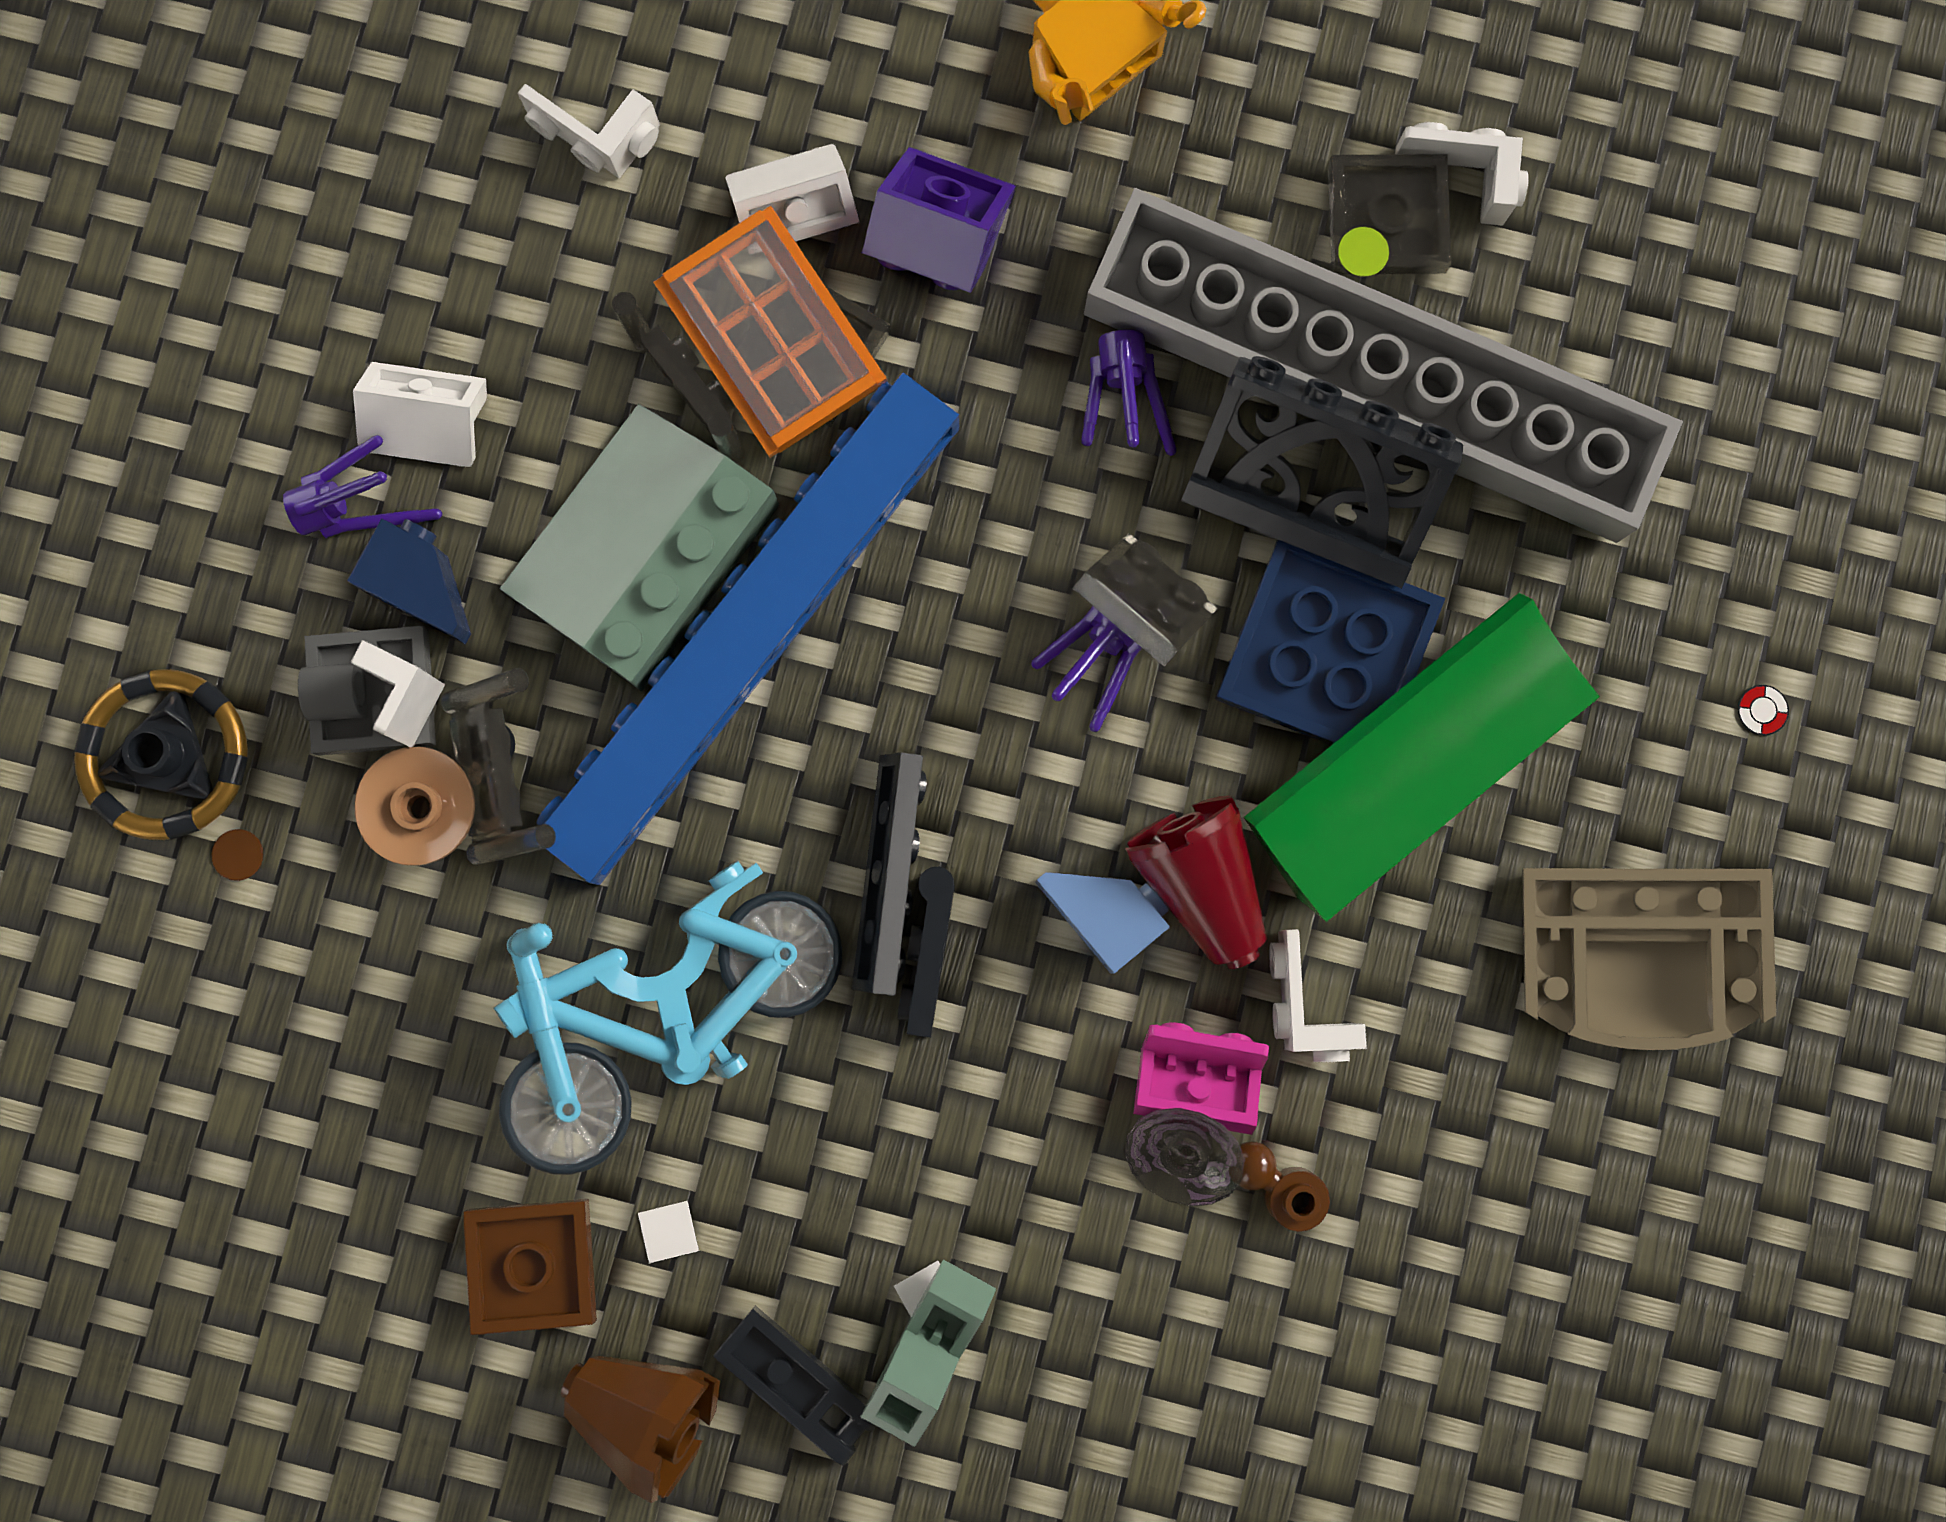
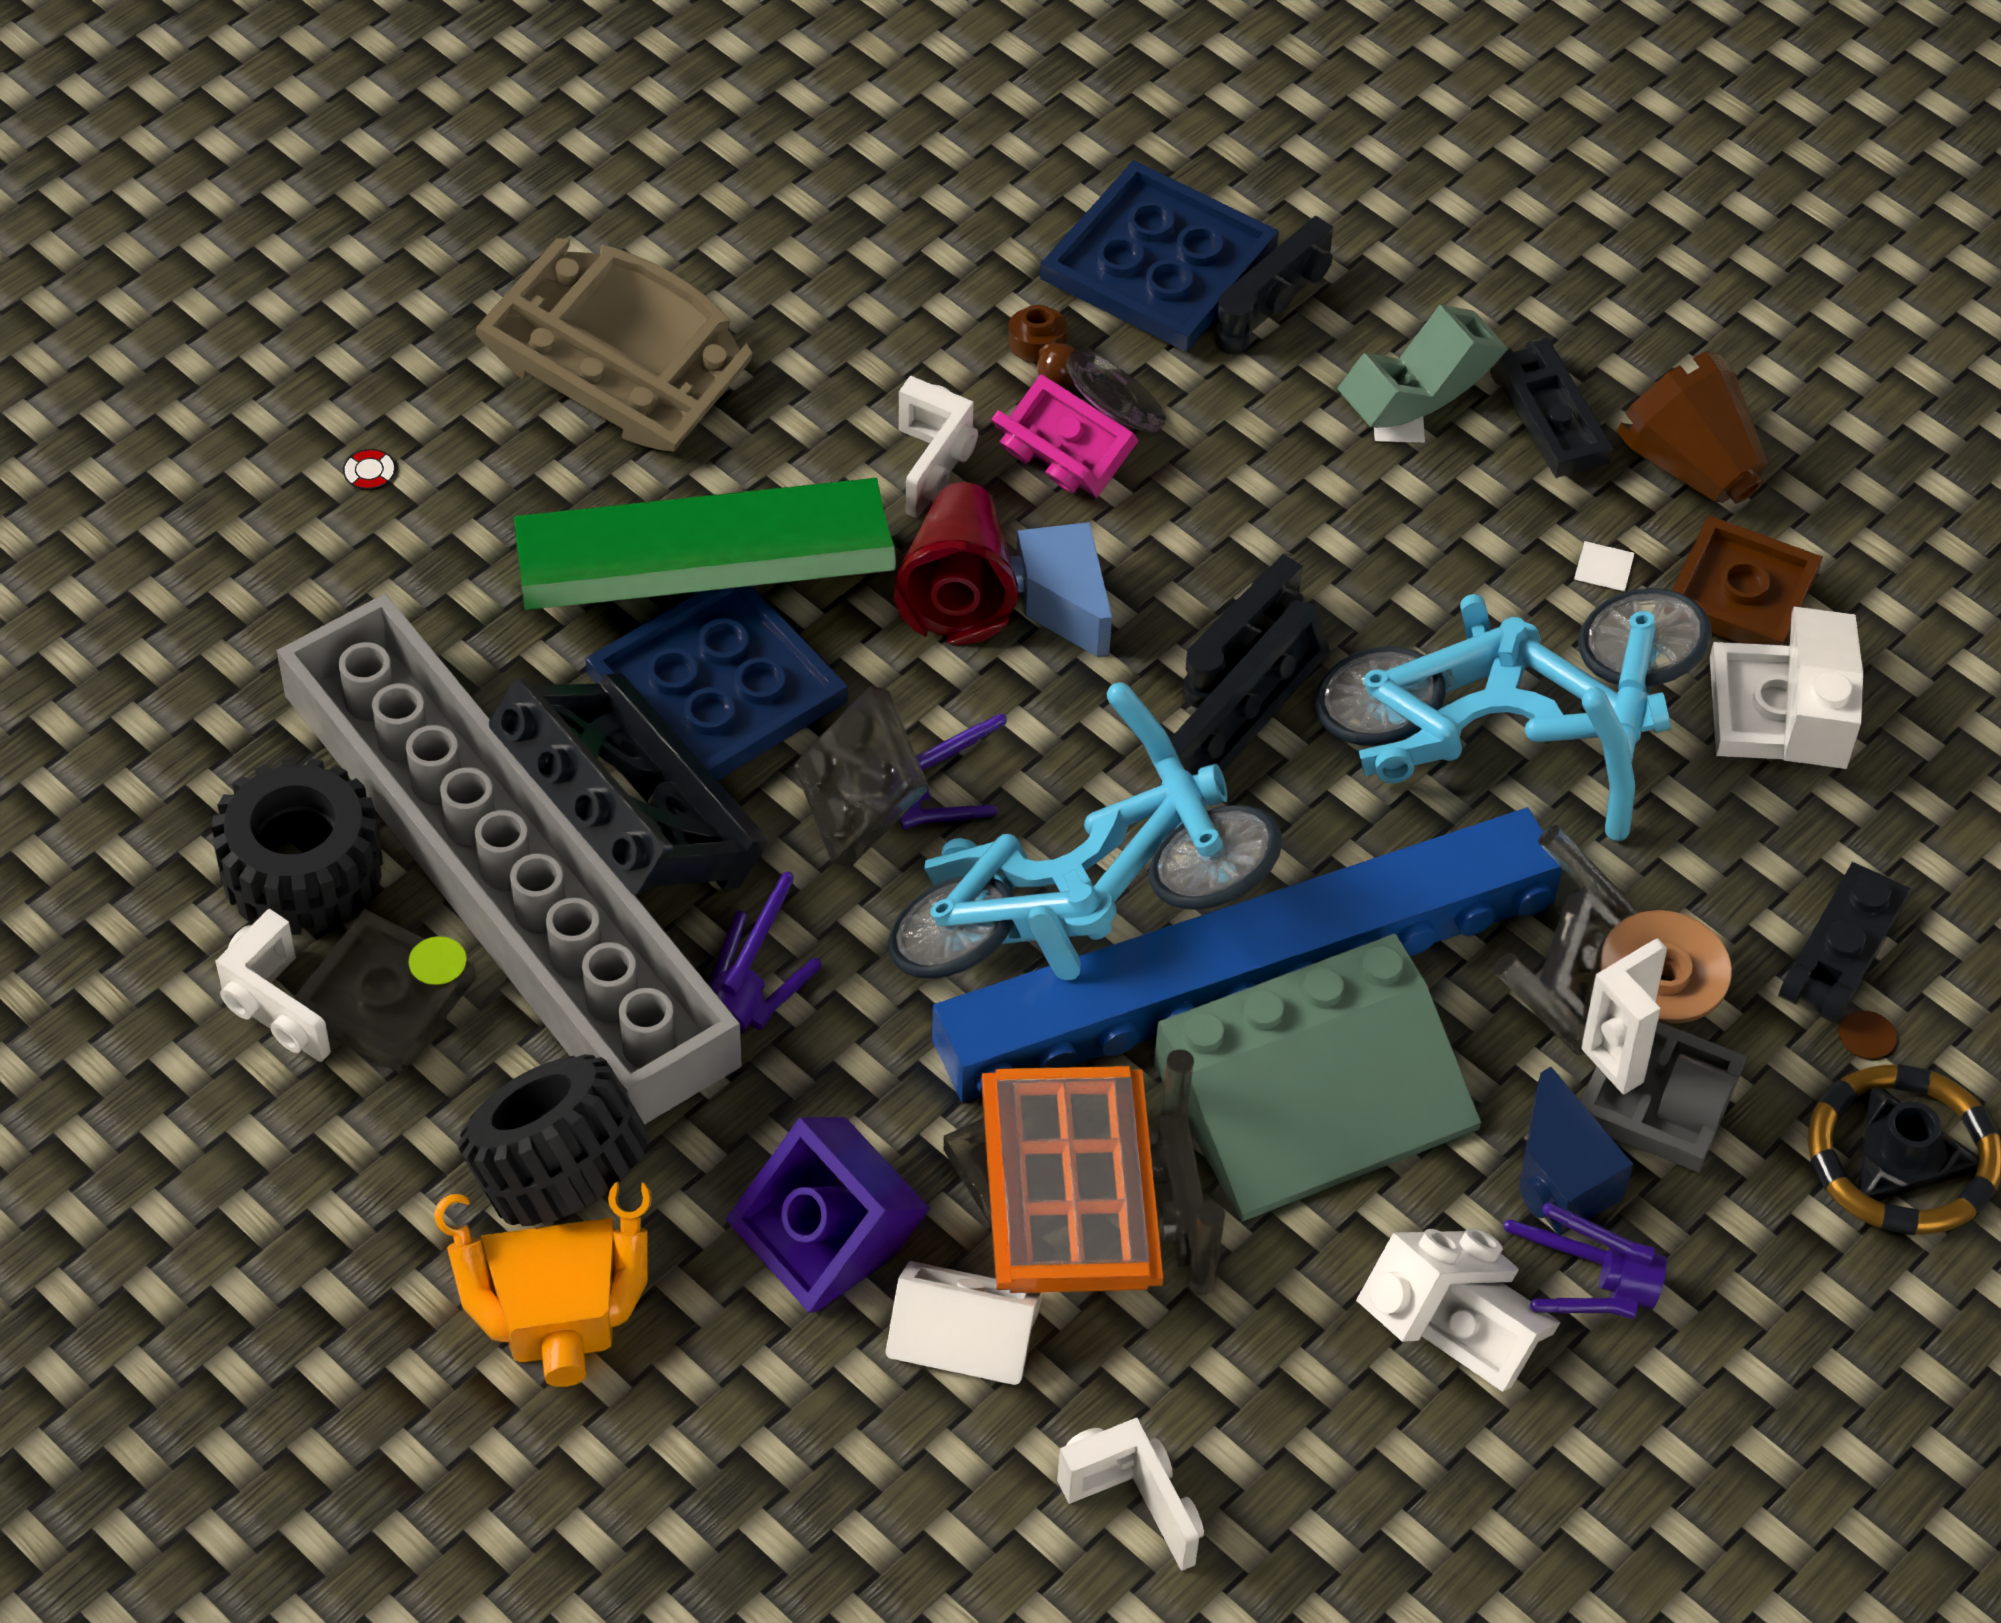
camera: 150 degrees left, 30 degrees down
none -> black tyre [211,758,383,935]
none -> black tyre [458,1054,649,1227]
none -> medium azure piece [888,682,1282,980]
none -> dark blue plate [1040,160,1279,352]
none -> black plate [1215,215,1334,355]
none -> white bracket [1356,1228,1519,1342]
none -> white plate [1710,642,1790,759]
none -> black plate [1778,861,1911,1025]
none -> white slope [1784,607,1863,769]

